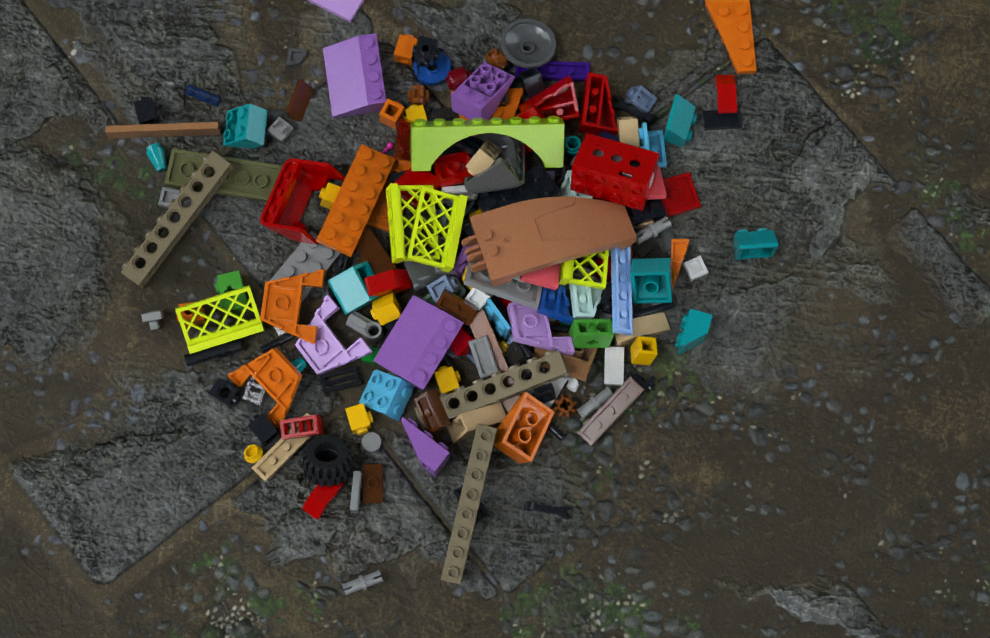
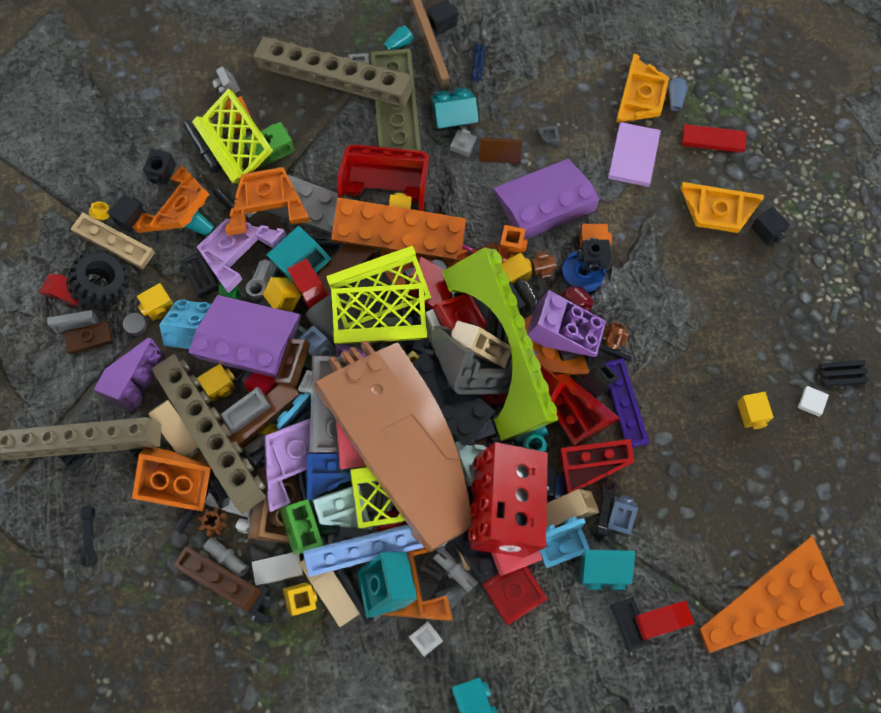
camera: 75 degrees right, 5 degrees down
red slope [280,414,323,440] -> none
reddish brown slope [414,390,451,434] -> none
dark grey dish [500,19,556,68] -> none
teal slope [675,309,713,355] -> none

